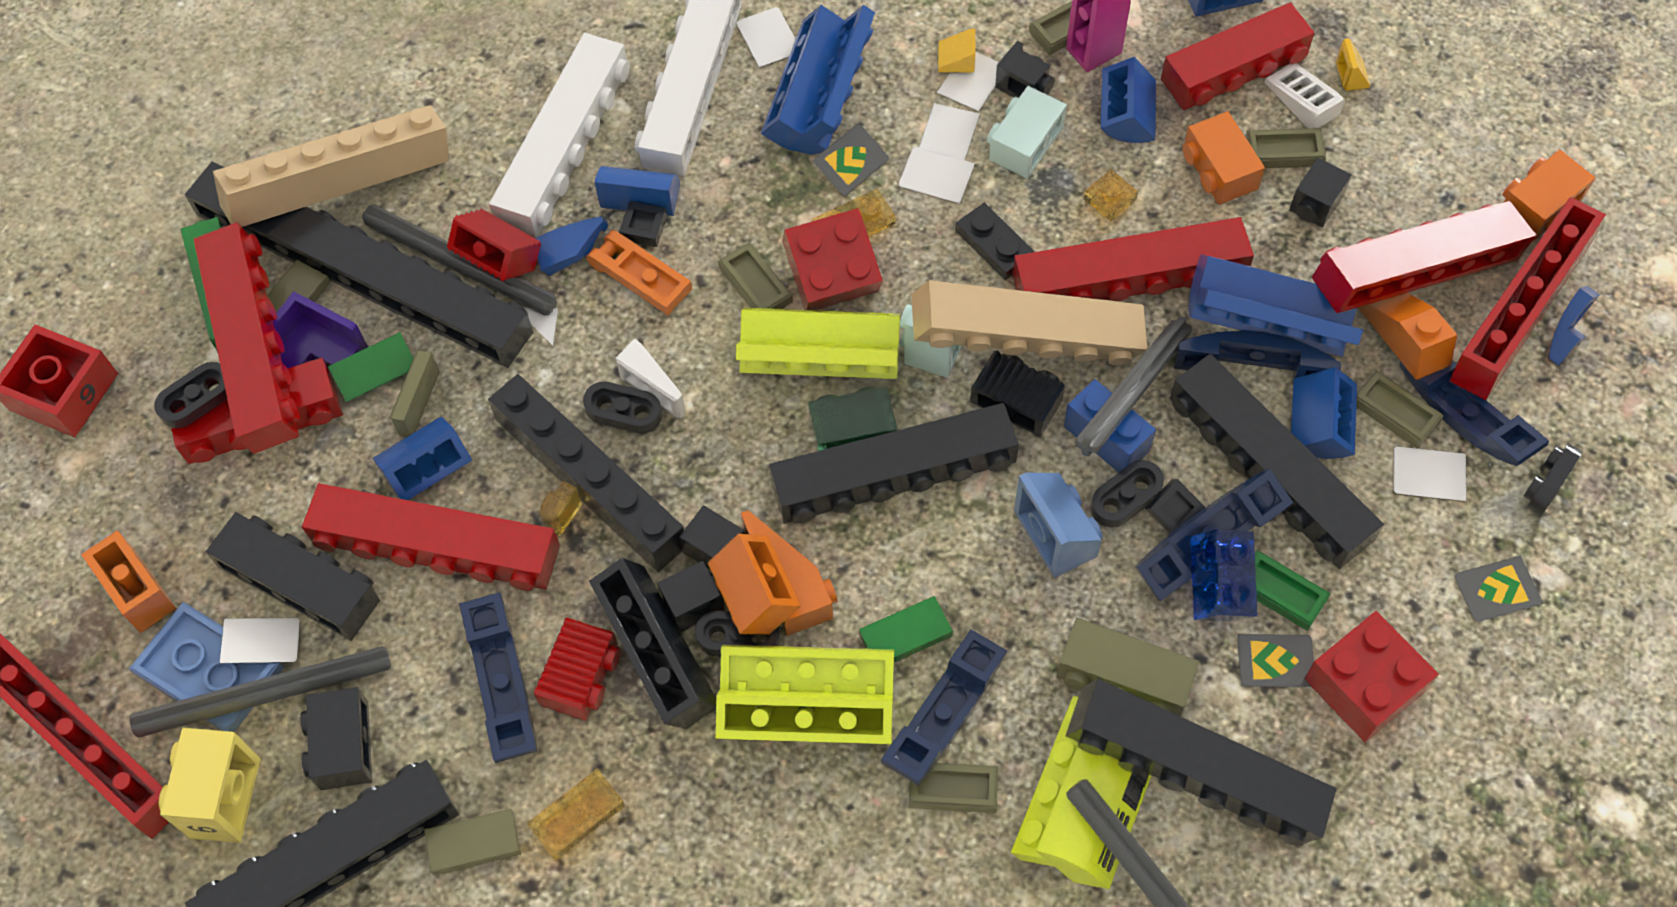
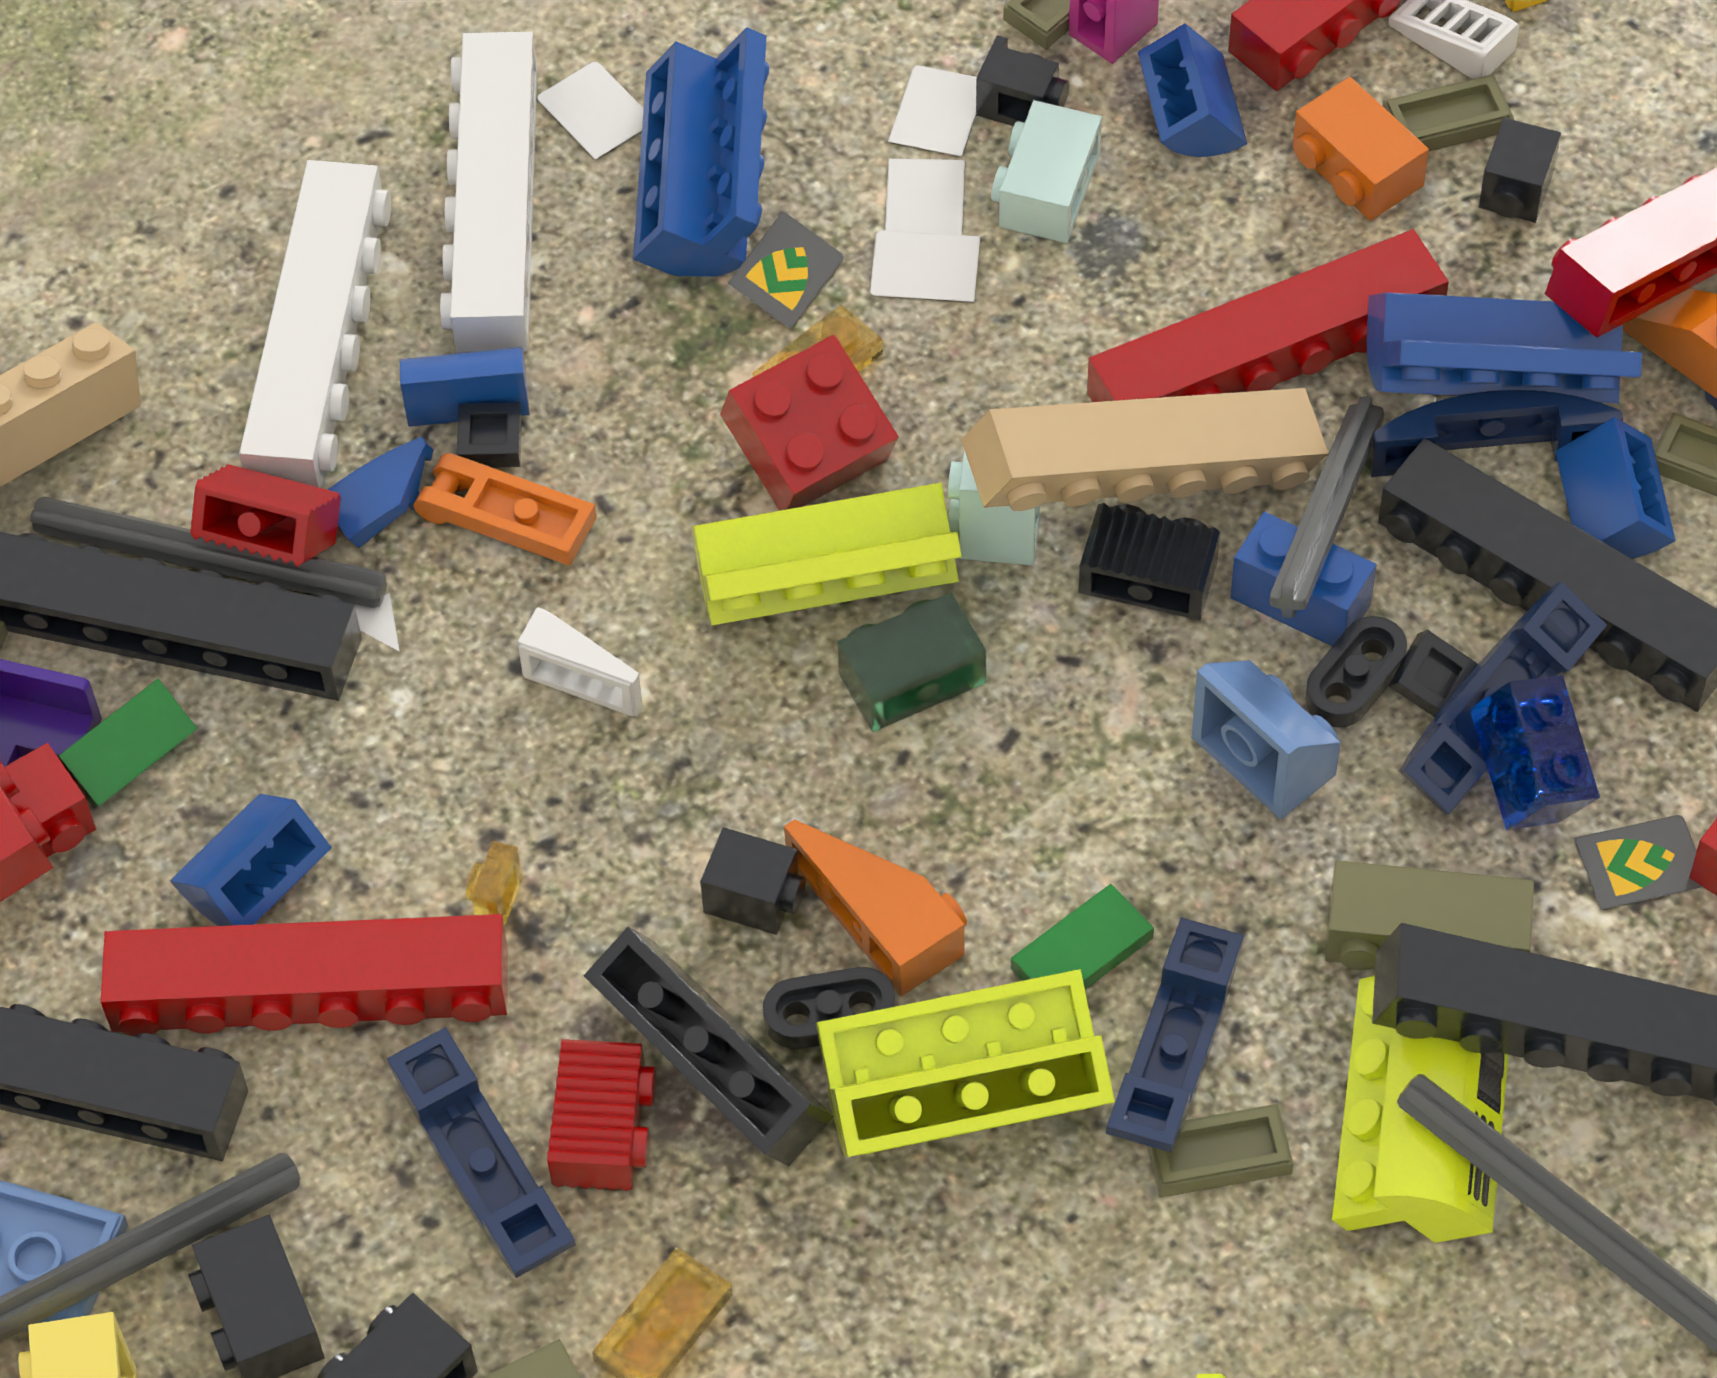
camera: 15 degrees left, 5 degrees down
white sticker [220,618,300,663] -> none
olive tile [390,350,440,438] -> none
black brick [488,374,684,573] -> none
black plate [583,381,662,433] -> none
black brick [657,561,724,632] -> none
orange brick [708,534,801,635] -> none
olive tile [718,242,793,309] -> none
black brick [769,403,1019,524] -> none
yellow slope [938,29,976,73] -> none
black plate [955,202,1035,280] -> none
clear yellow plate [1084,169,1138,221] -> none
green tile [1234,550,1331,631] -> none

